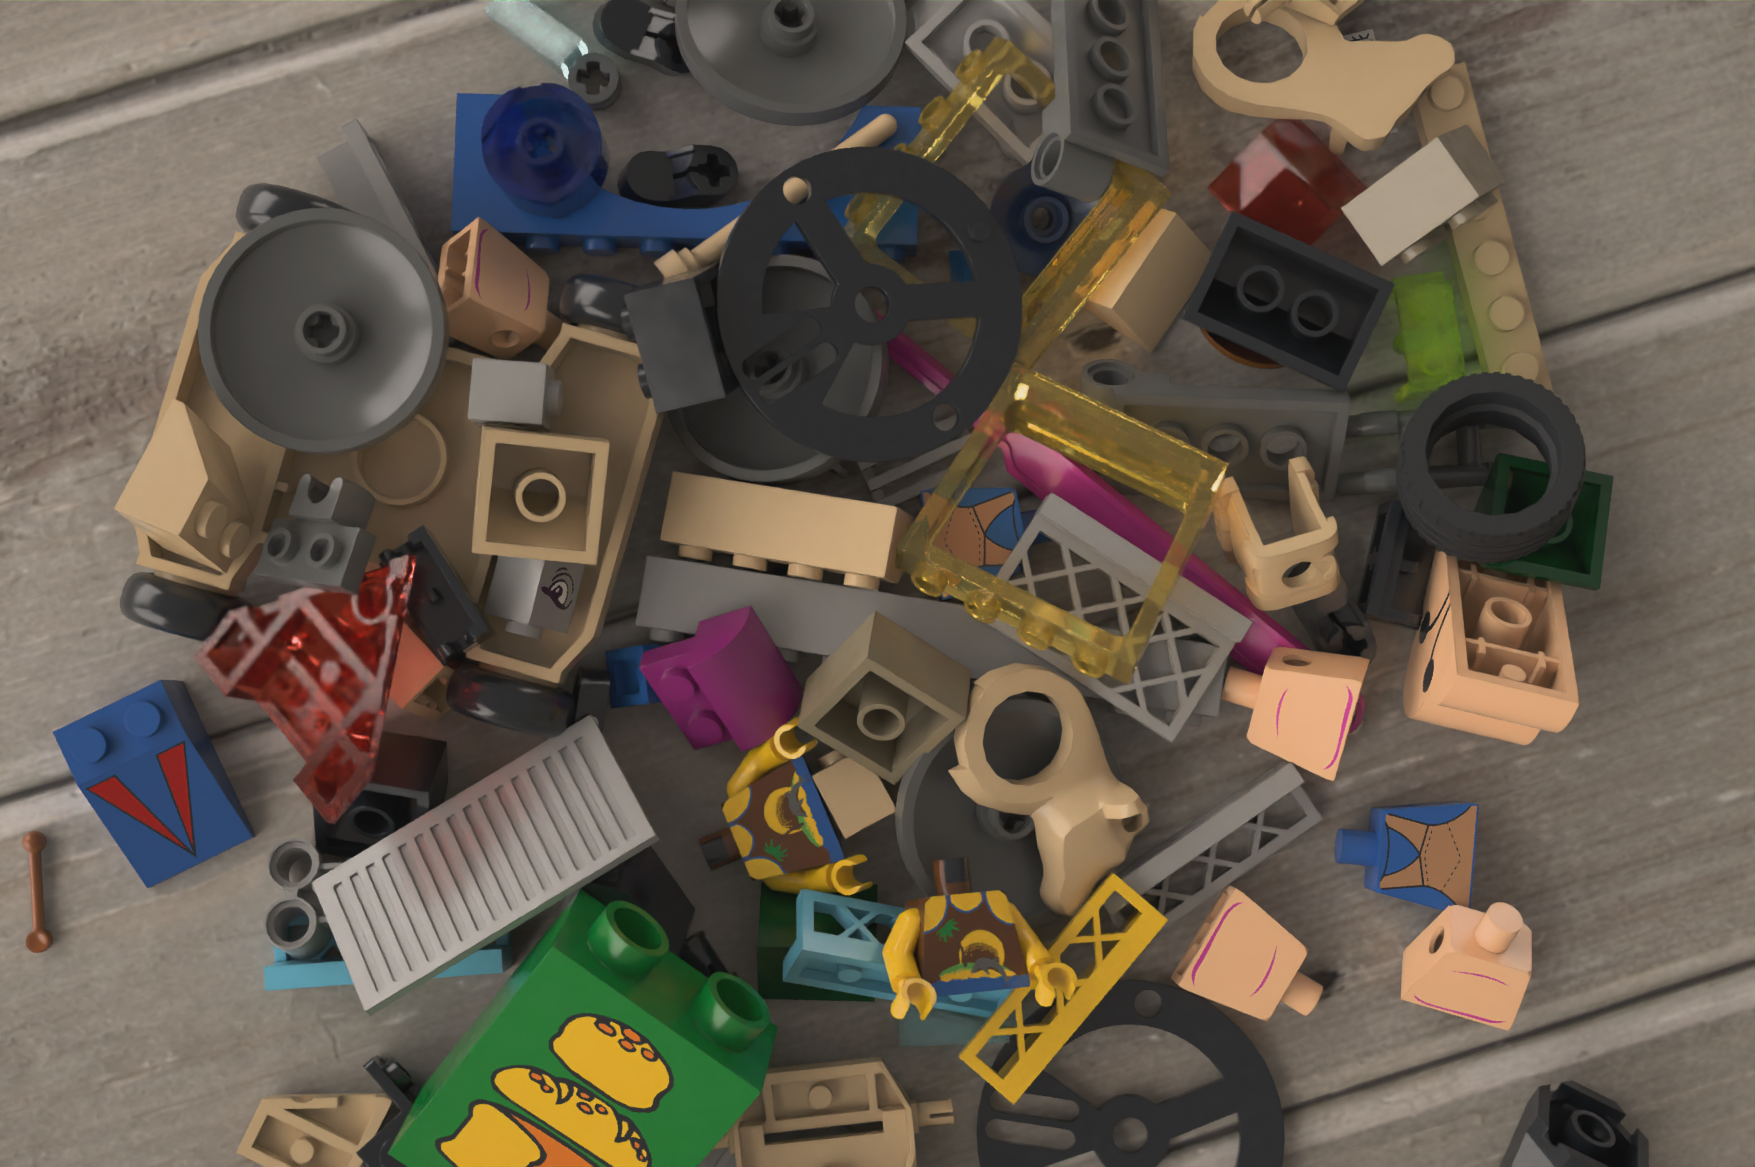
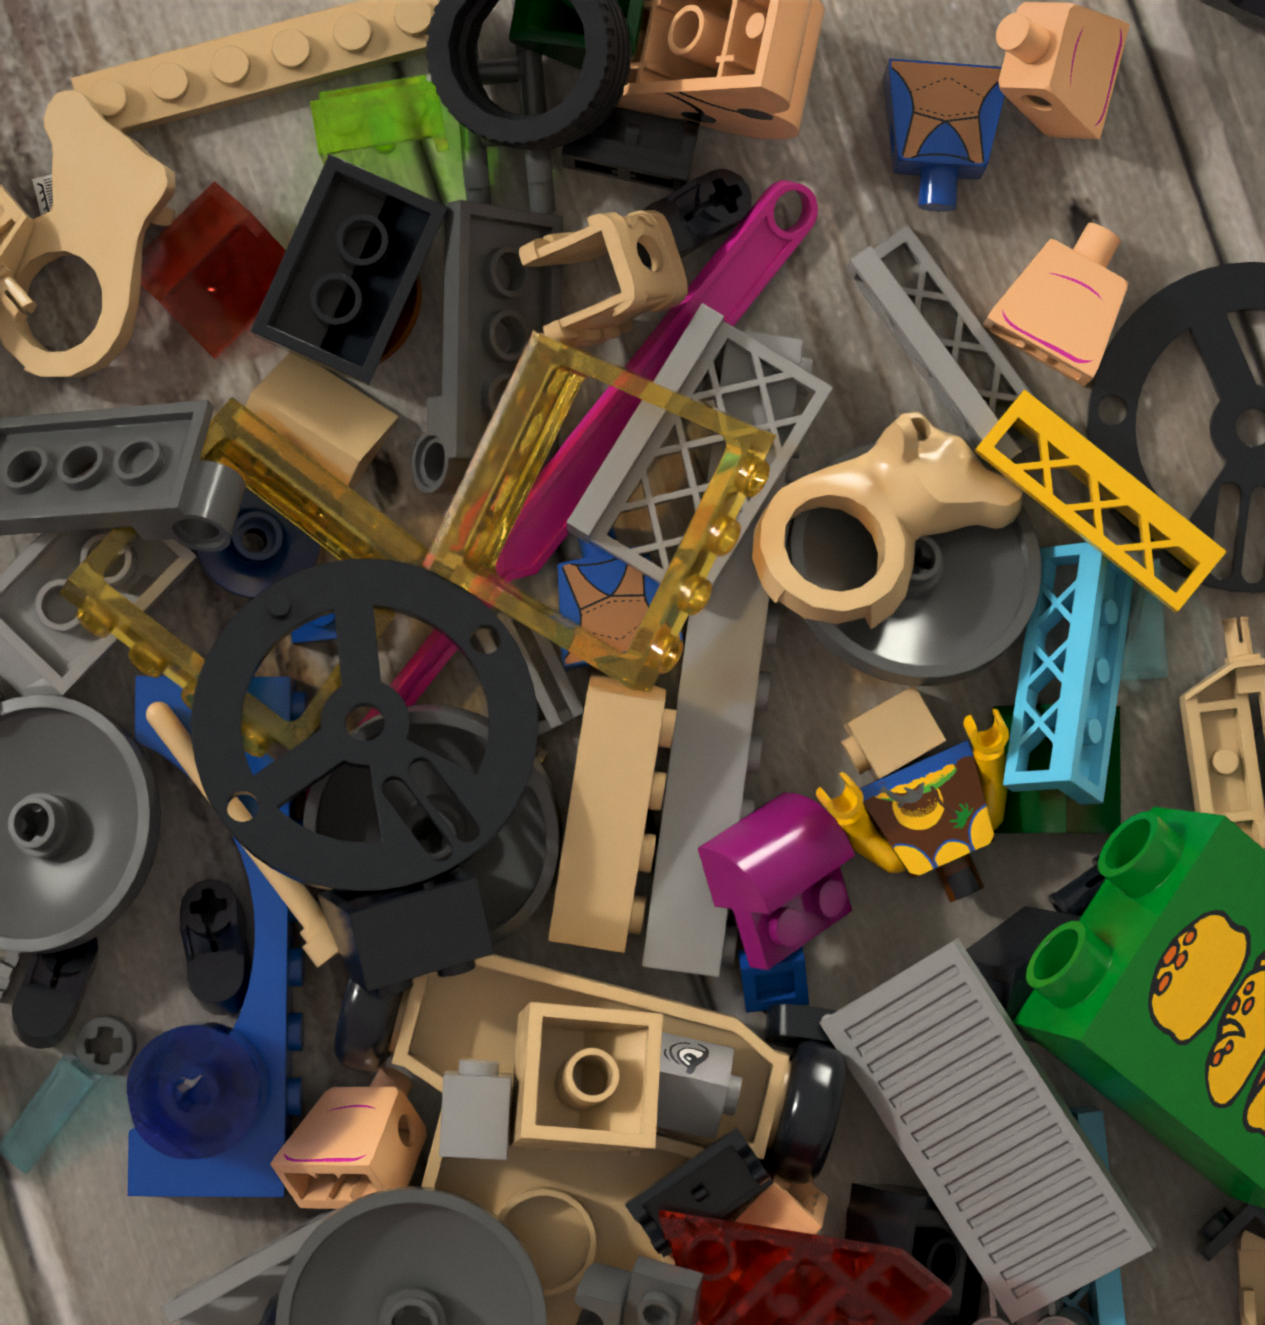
camera: 90 degrees left, 0 degrees up
dark tan brick [797,610,971,785] -> none
torso [882,857,1078,1021] -> none
light nougat torso [1221,647,1370,781] -> none
brick [1341,125,1507,266] -> none

